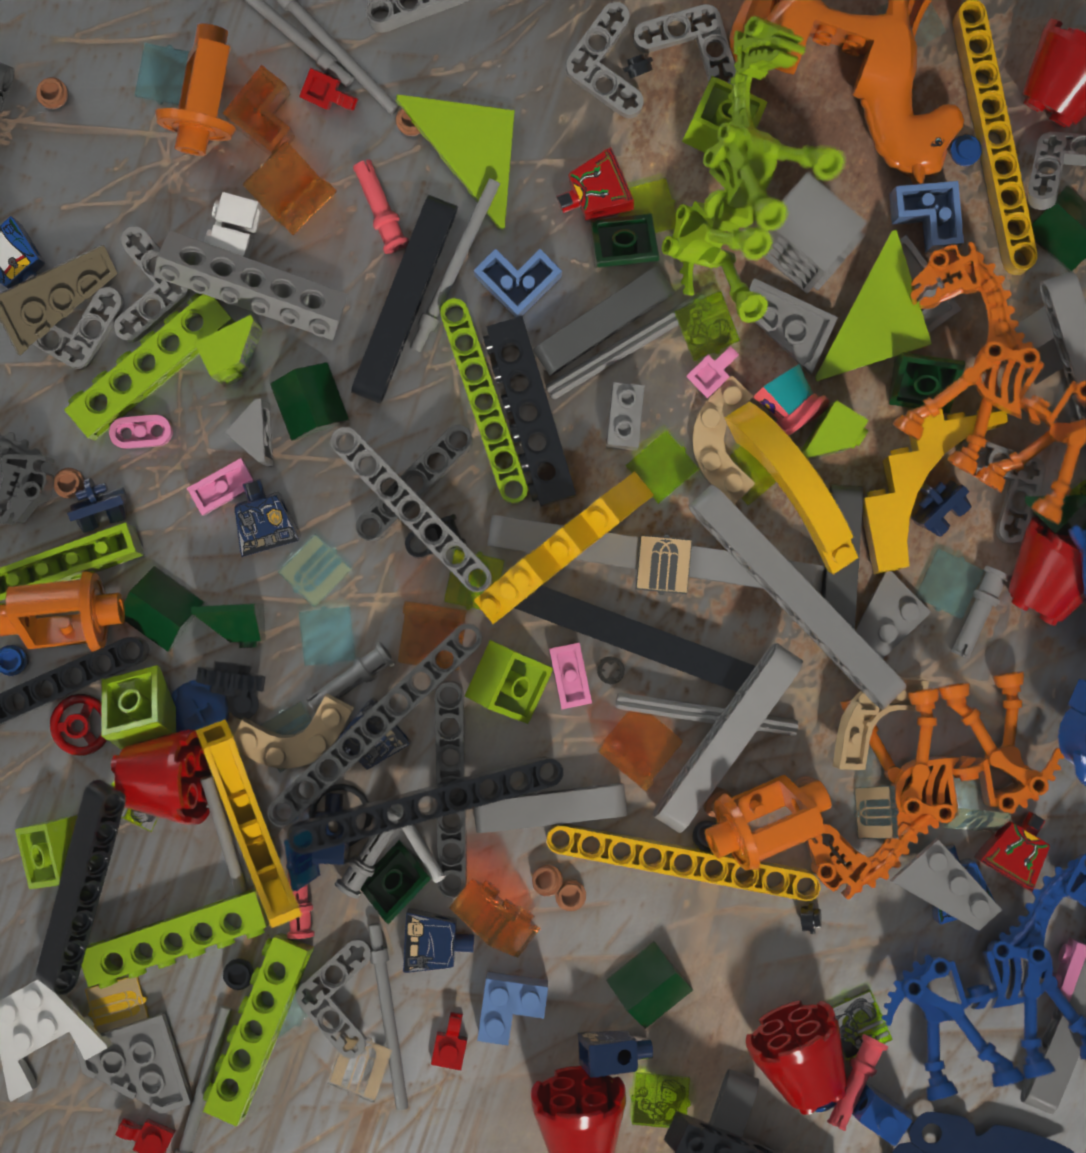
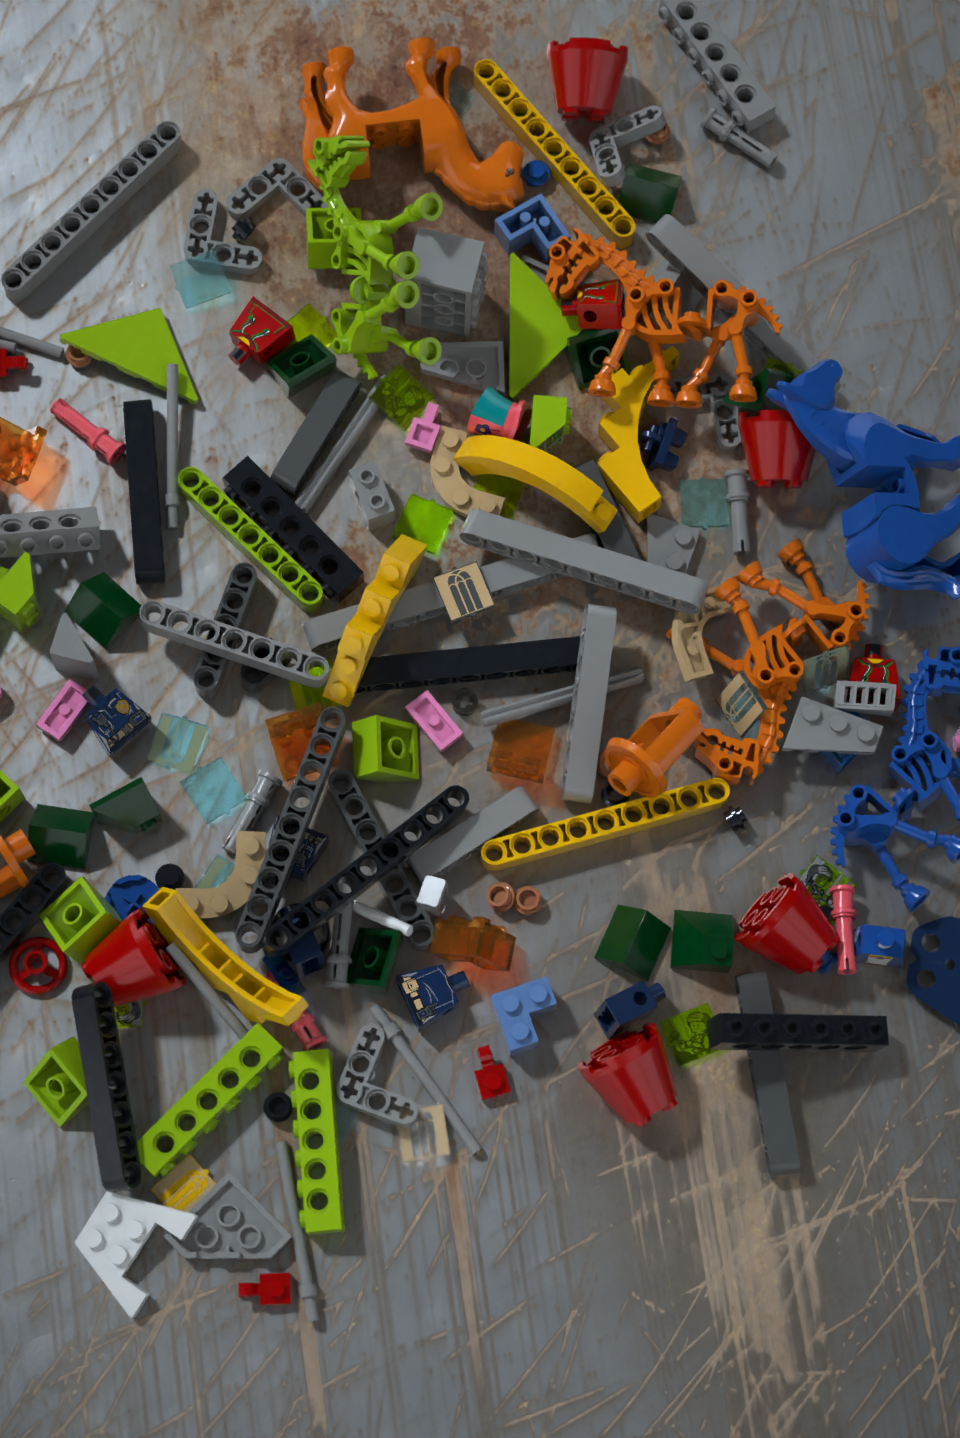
camera: 30 degrees left, 15 degrees down
black gear [196,661,266,697] -> none
medium blue brick [473,249,562,318] -> none
none -> clear light blue piece [170,249,231,309]
none -> slope [417,875,450,922]
none -> red torso [561,279,625,329]
none -> dark green slope [670,910,734,973]
none -> light grey slope [834,680,897,717]

